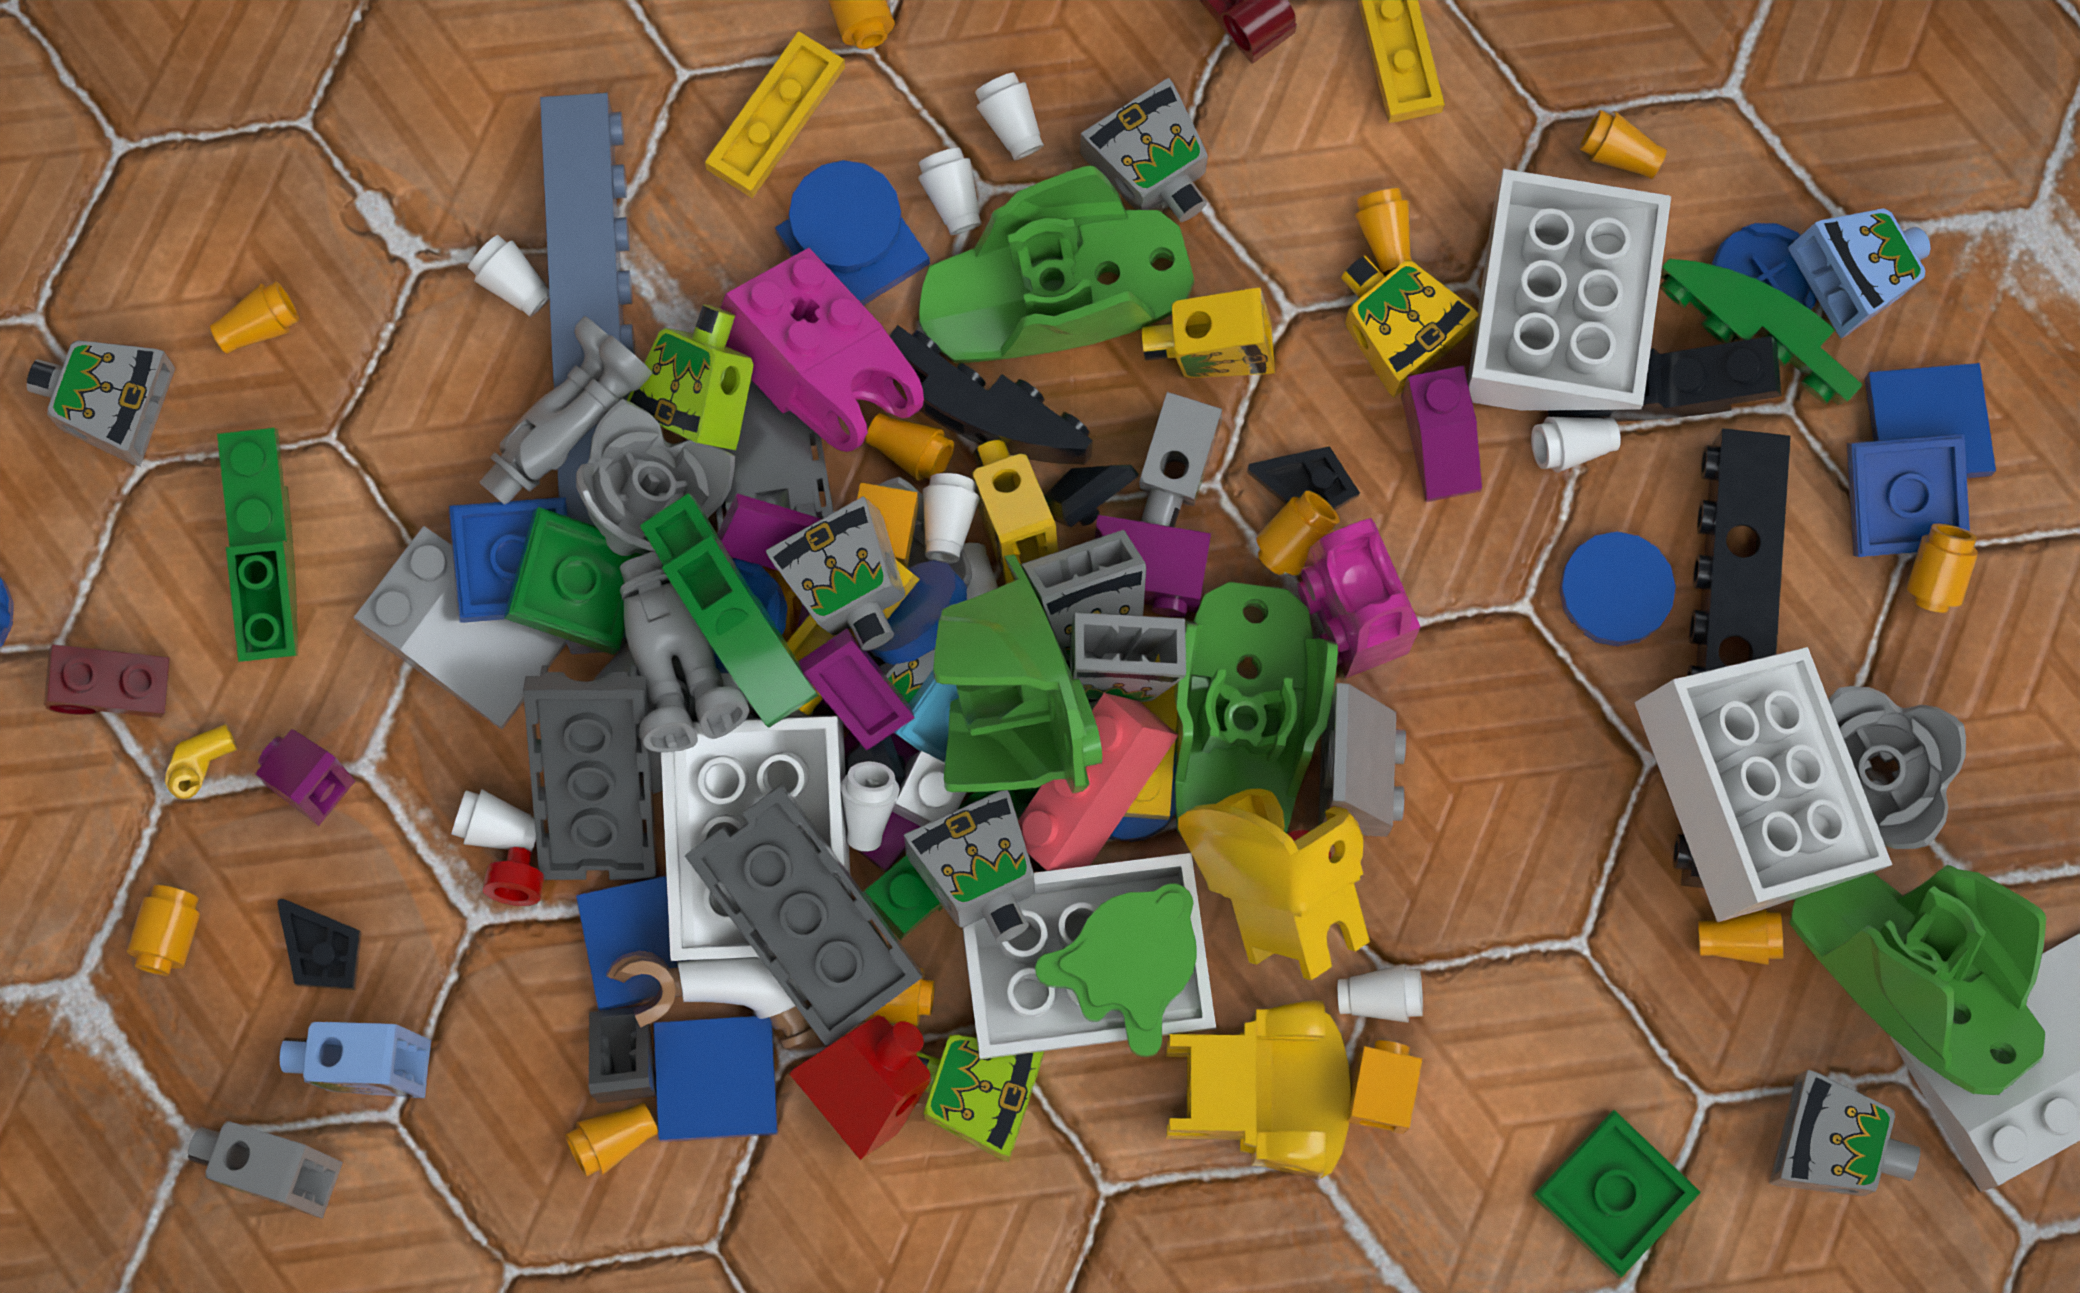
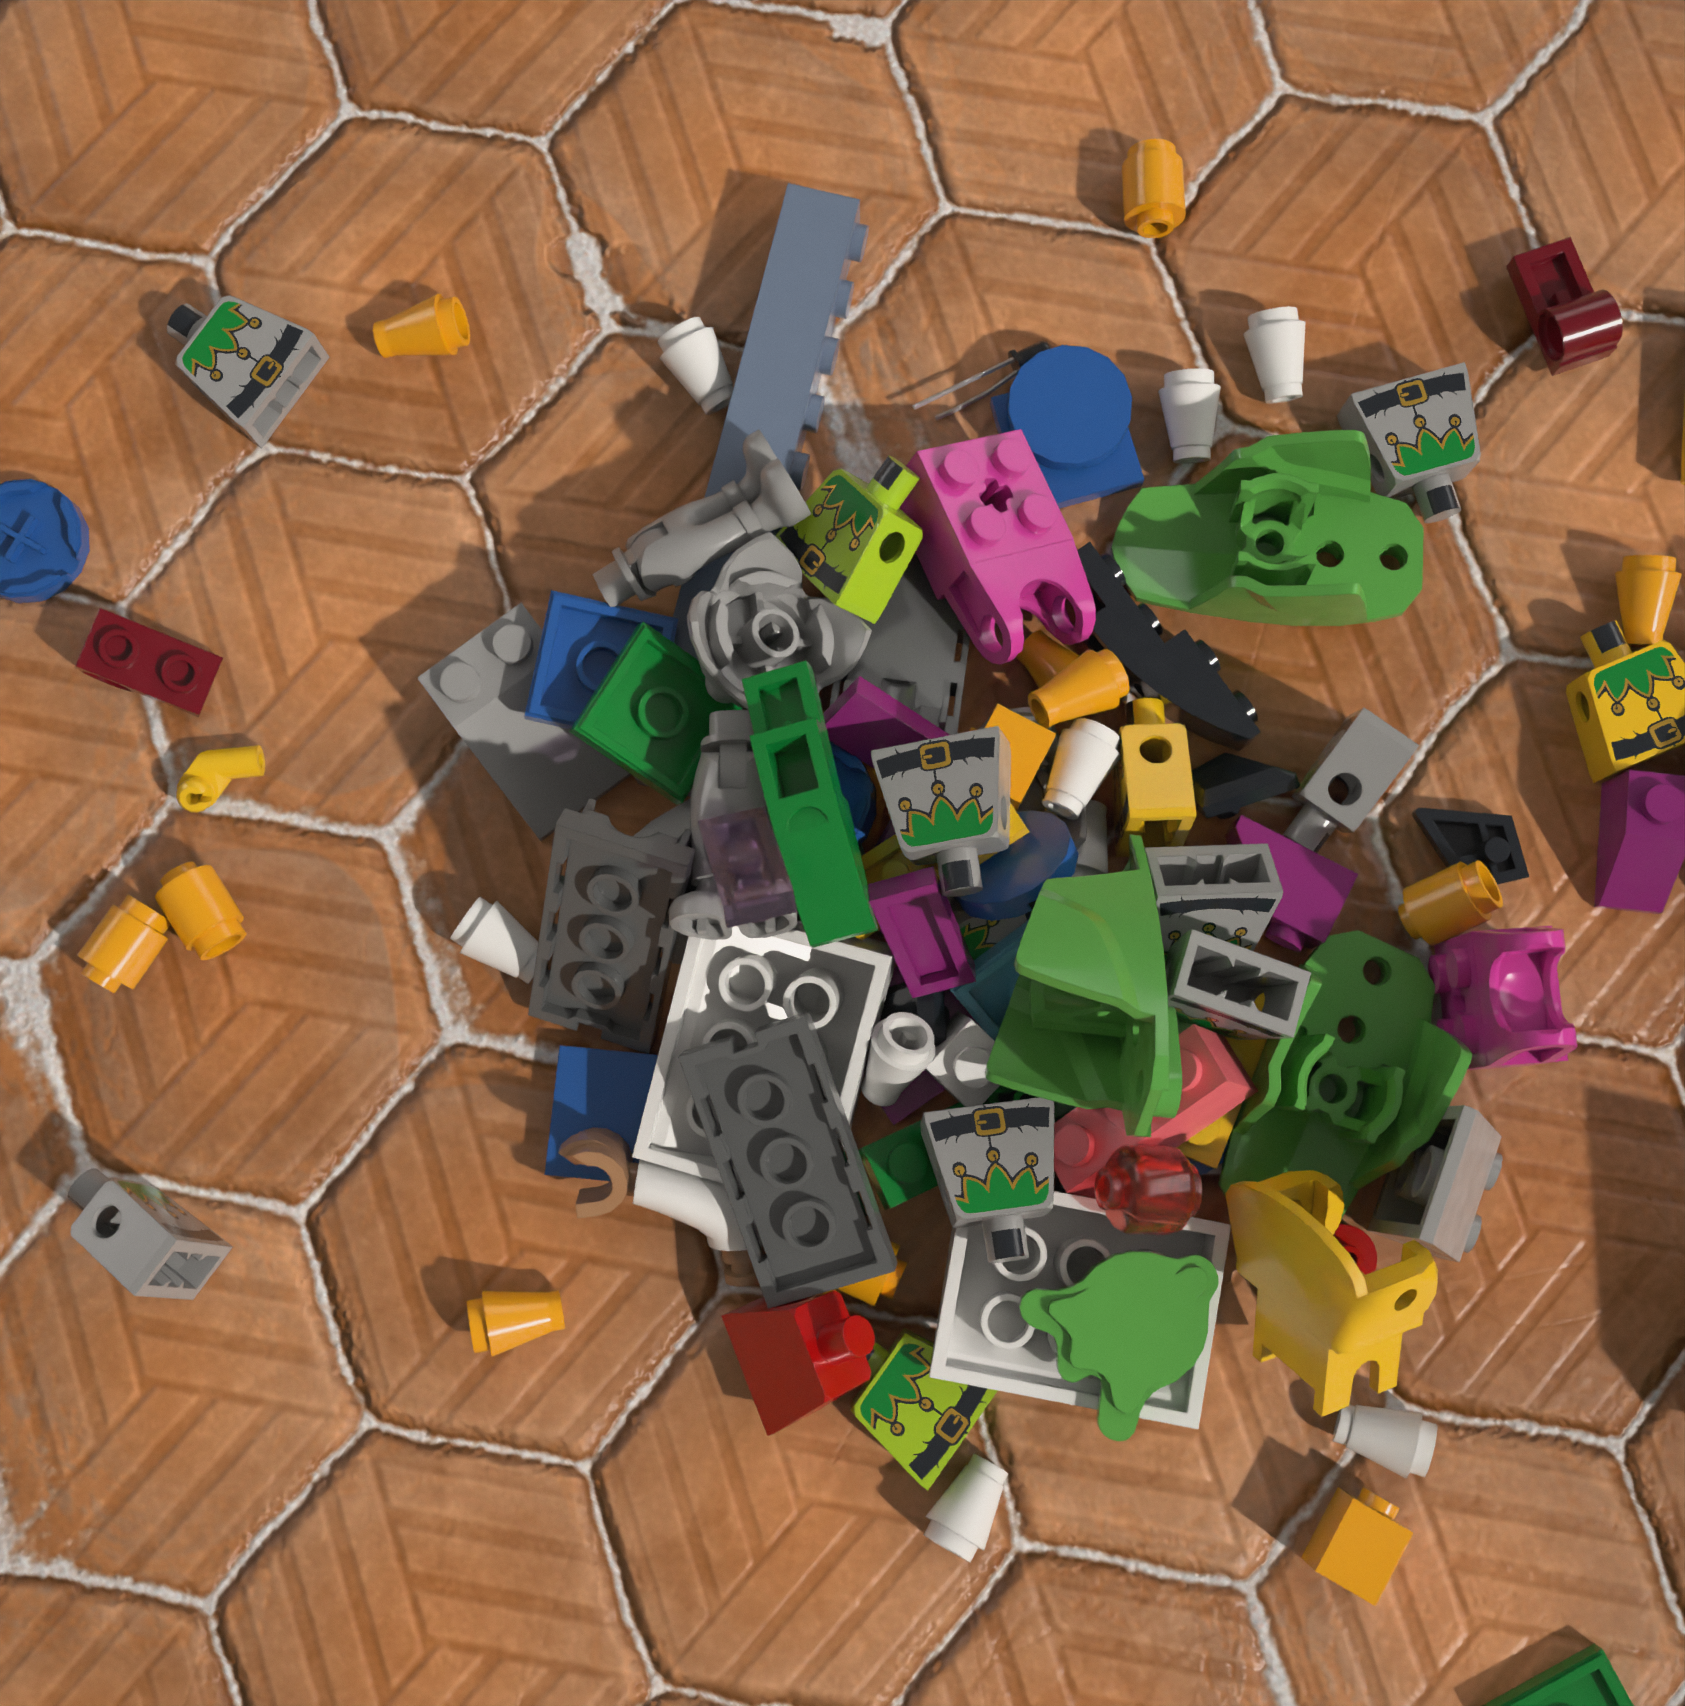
camera: 25 degrees right, 5 degrees up
green slope [217,428,298,662] -> none
magenta slope [255,729,355,826] -> none
black piece [277,899,362,990] -> none
light blue torso [280,1022,431,1098] -> none
red tile [482,847,545,906] -> none
dark grey slope [589,1006,657,1103] -> none
blue tile [654,1016,778,1142] -> none
yellow plate [705,31,845,199] -> none
yellow torso [1142,288,1275,378] -> none
yellow piece [1166,1000,1351,1180] -> none
none -> light orange brick [155,862,247,961]
none -> plate [698,806,797,928]
none -> flat silver piece [912,340,1052,420]
none -> white cone [924,1454,1008,1563]
none -> light orange cone [1028,649,1129,728]
none -> clear red head [1094,1144,1202,1235]

